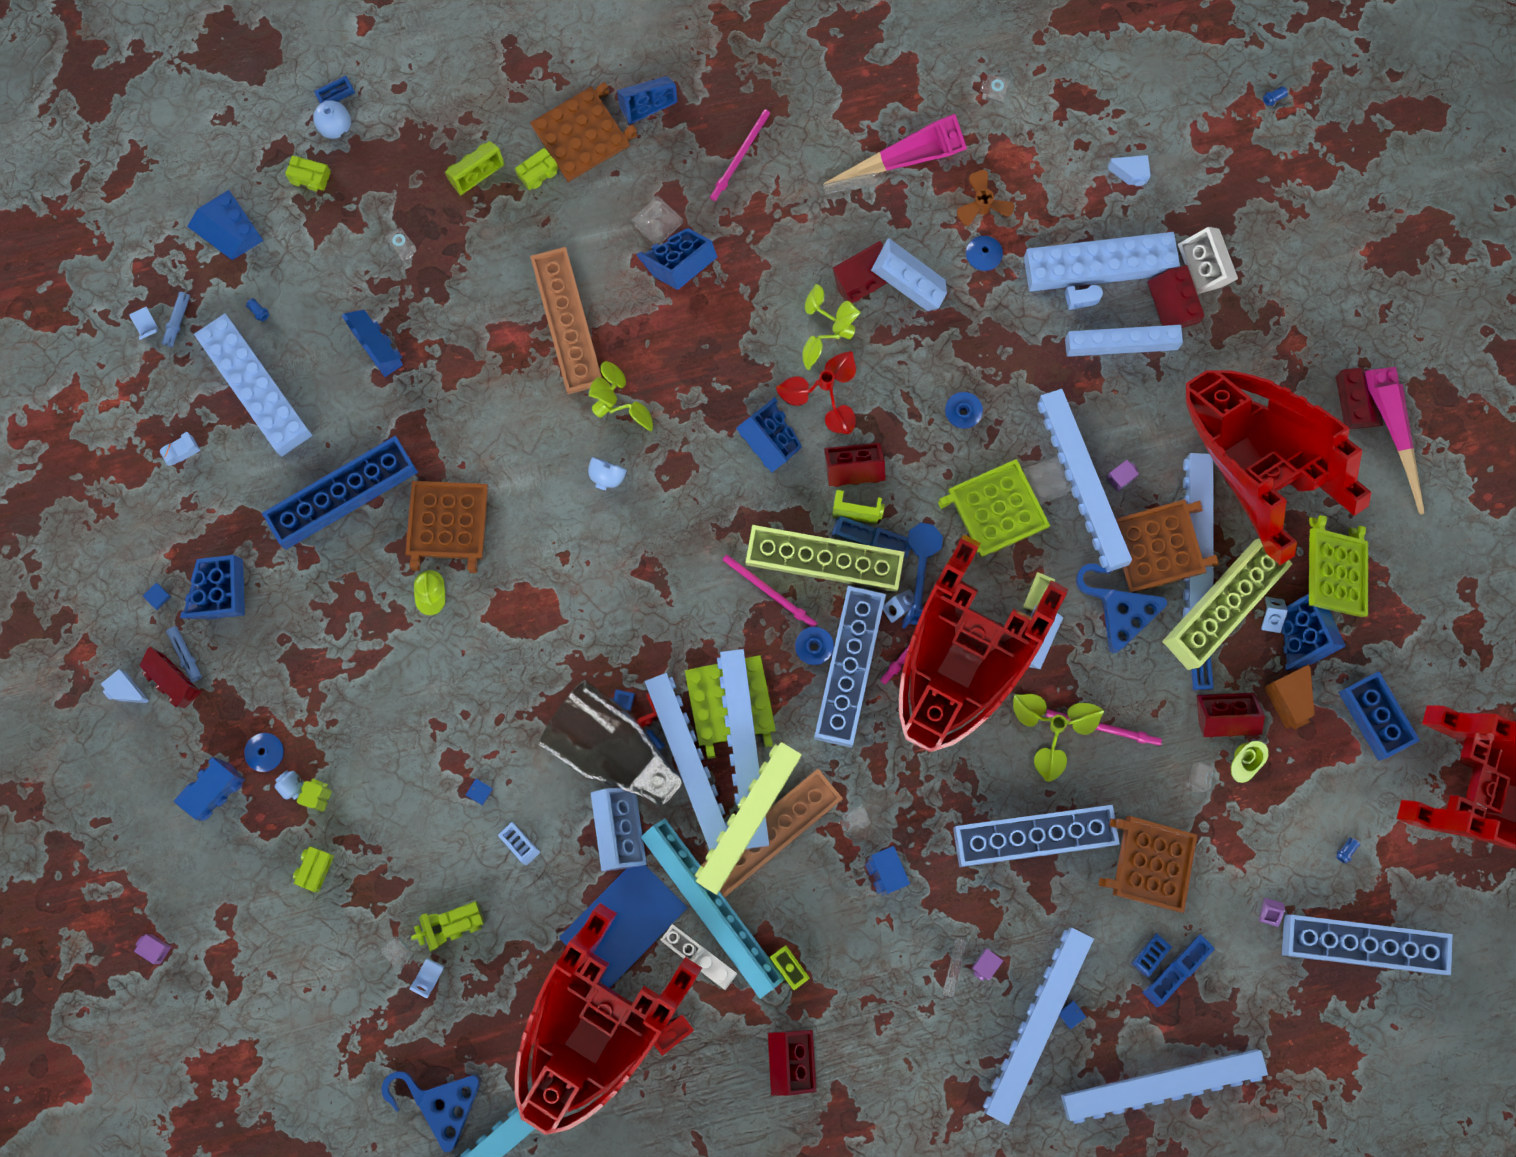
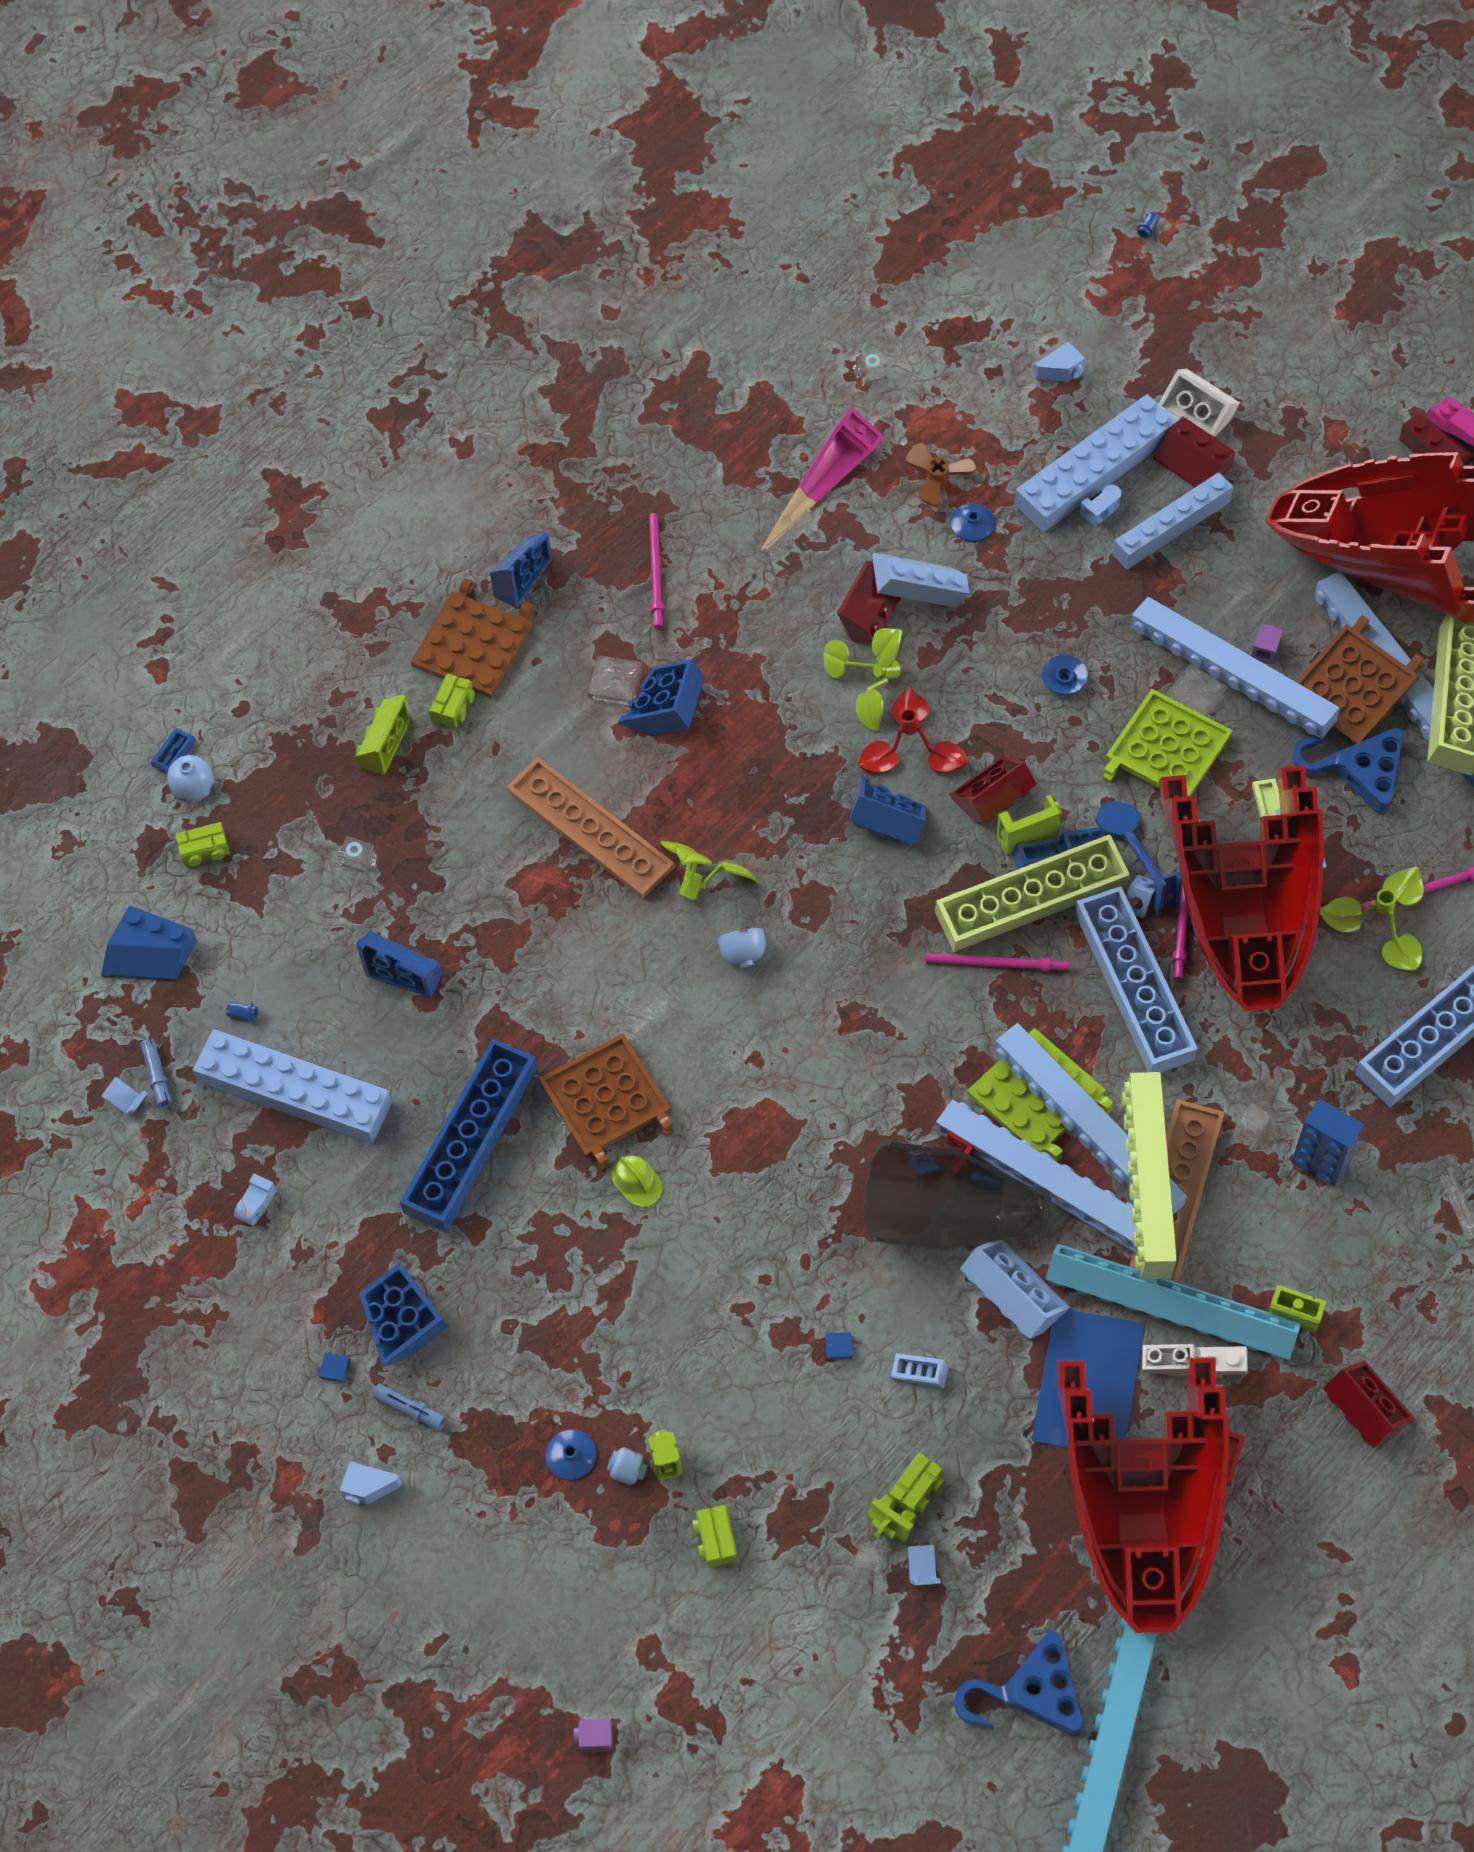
camera: 30 degrees left, 15 degrees down
dark red slope [140,646,202,709] -> none
blue wedge [174,757,245,821] -> none
blue dish [795,627,834,665] -> none

